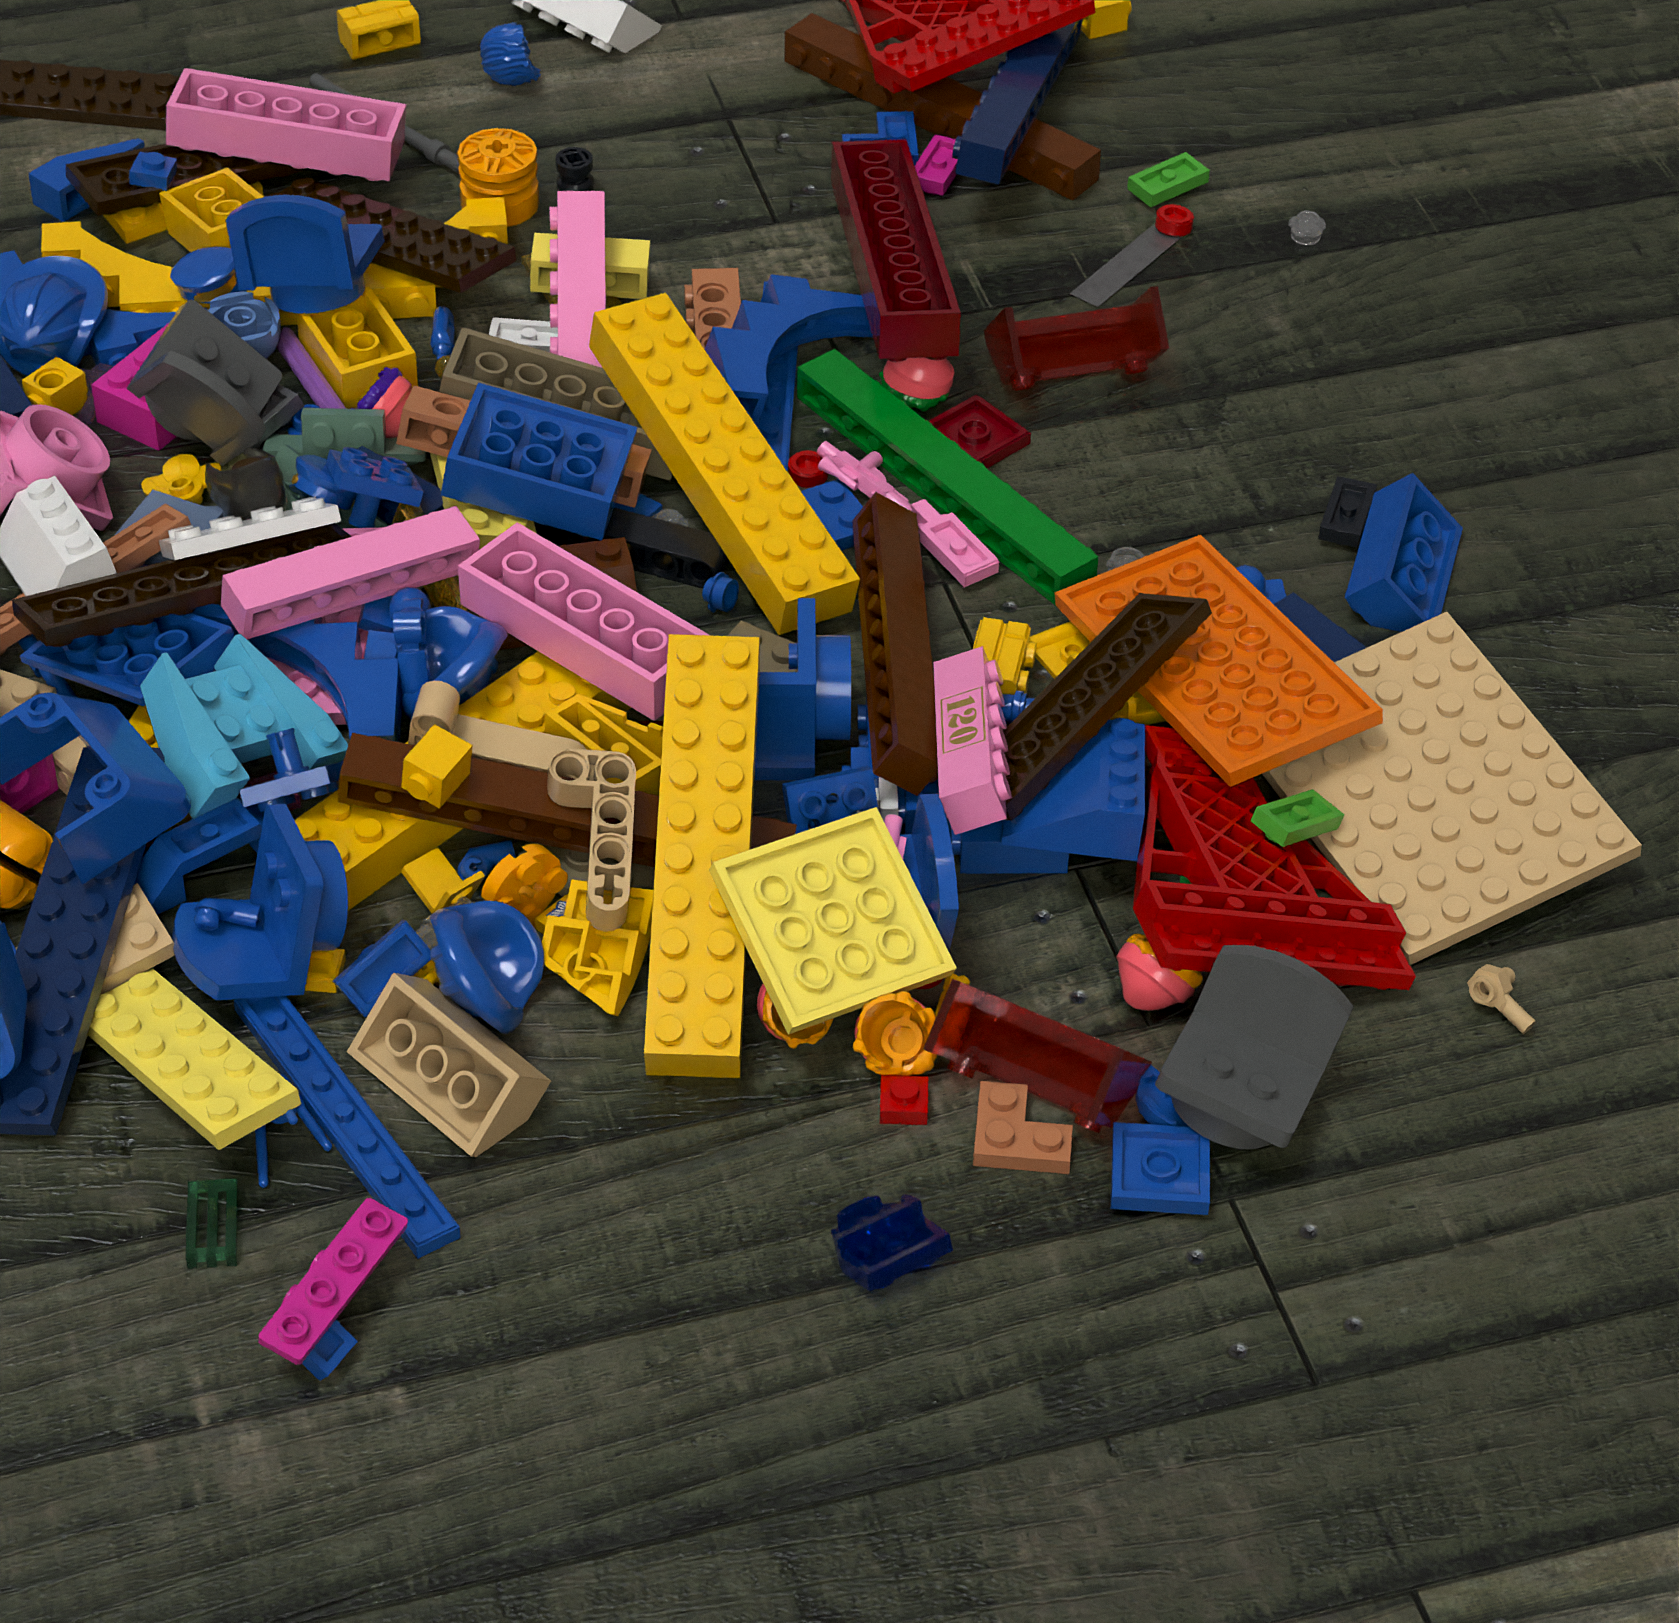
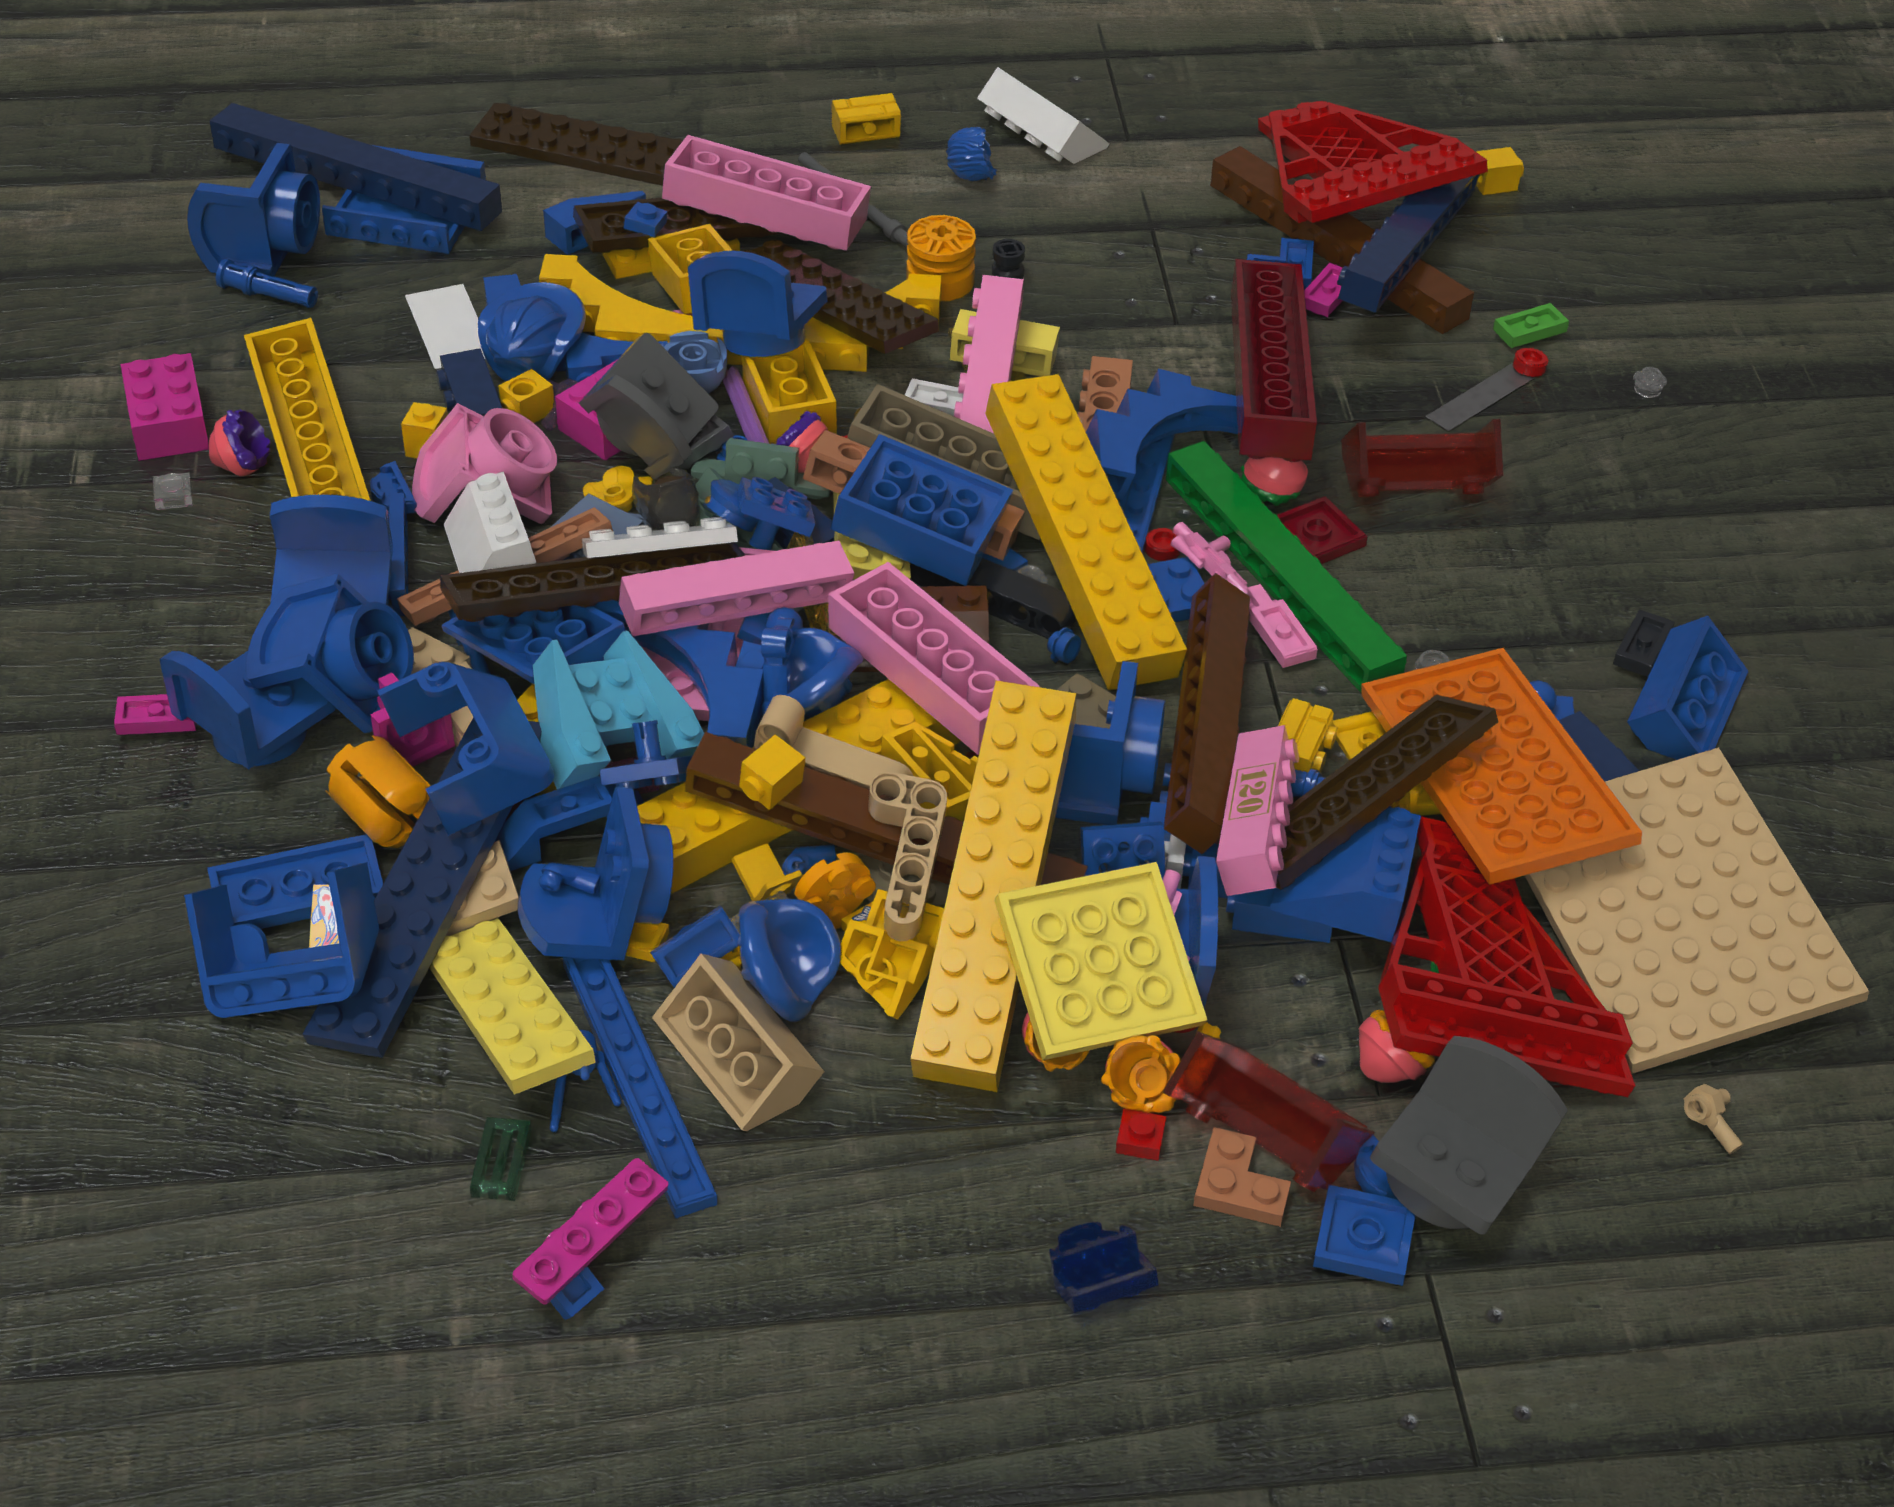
camera: 10 degrees right, 0 degrees up
blue piece [170,246,247,304] -> none
blue piece [430,306,455,364] -> none
bright green plate [1251,789,1345,847] -> none

